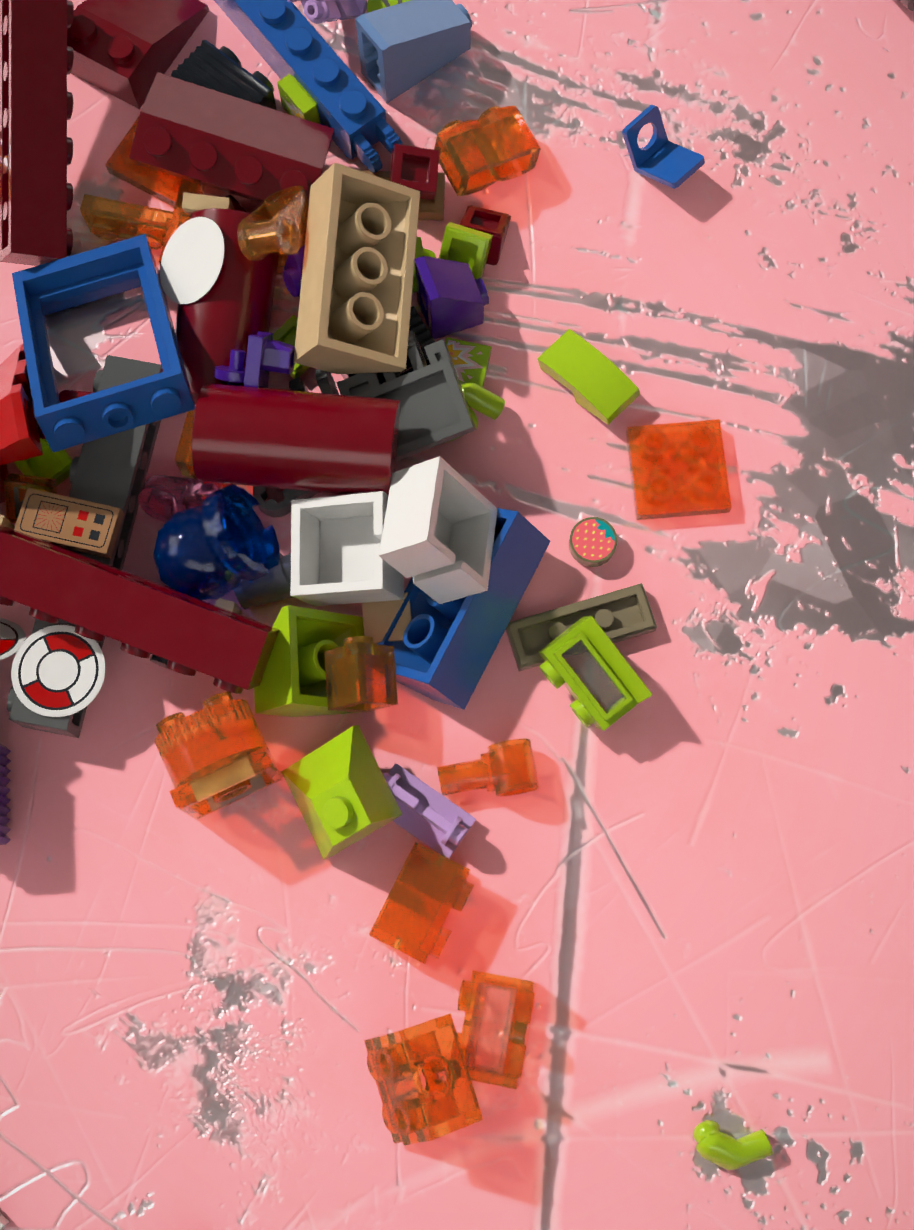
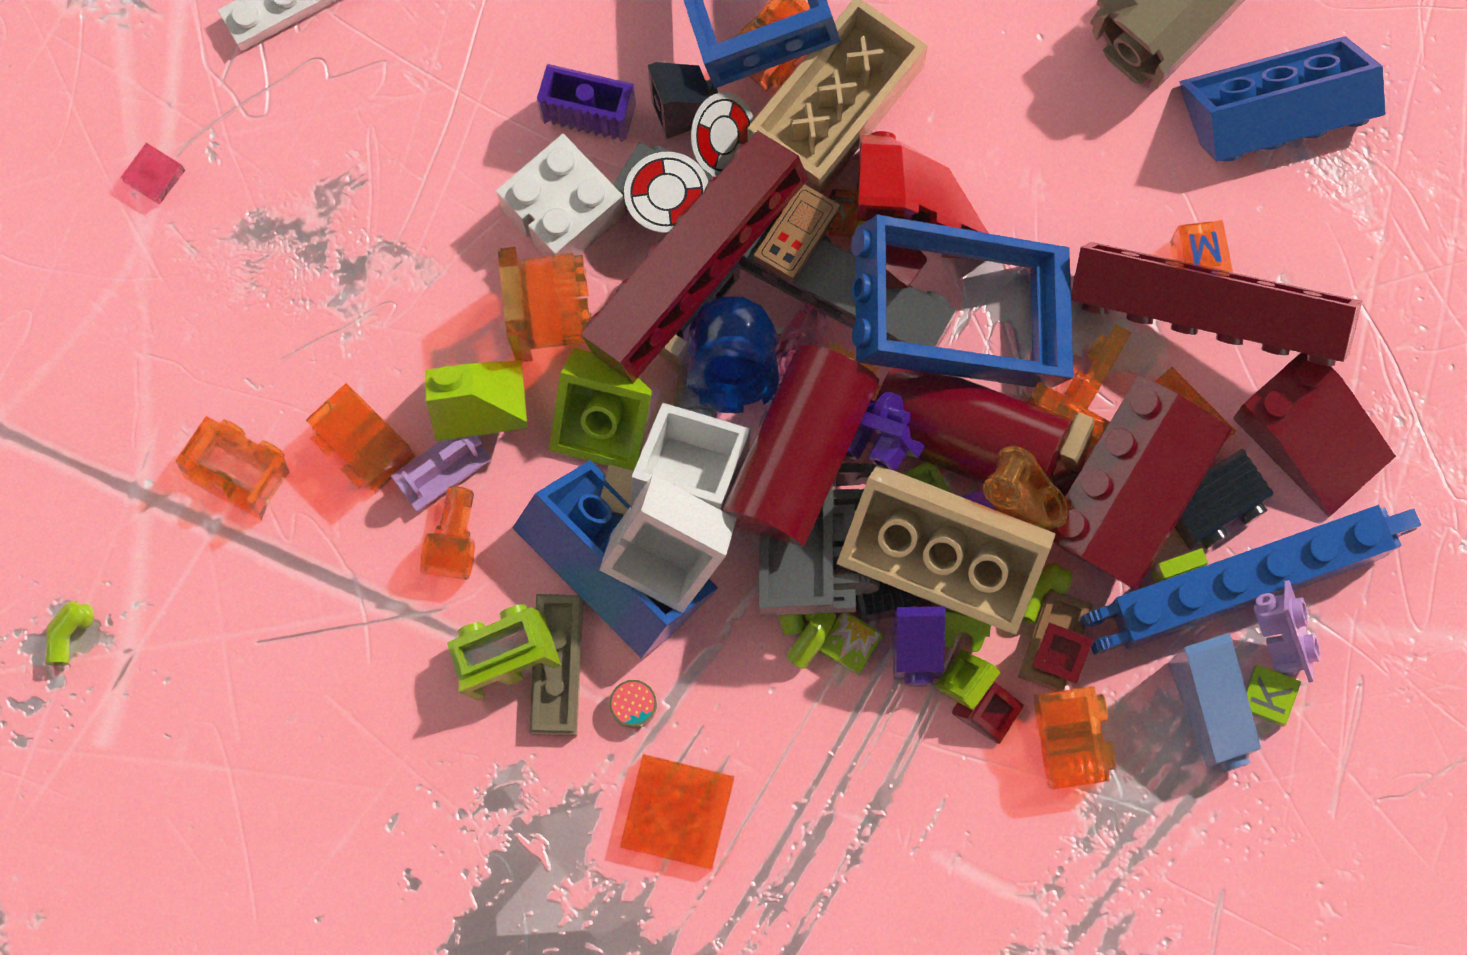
camera: 110 degrees right, 0 degrees up
white sticker [160,217,225,304] -> none
clear orange brick [324,636,398,713] -> none
clear orange brick [364,1013,484,1145] -> none
lime slope [537,329,640,425] -> none
blue bracket [622,105,705,189] -> none
none -> white piece [495,133,626,271]

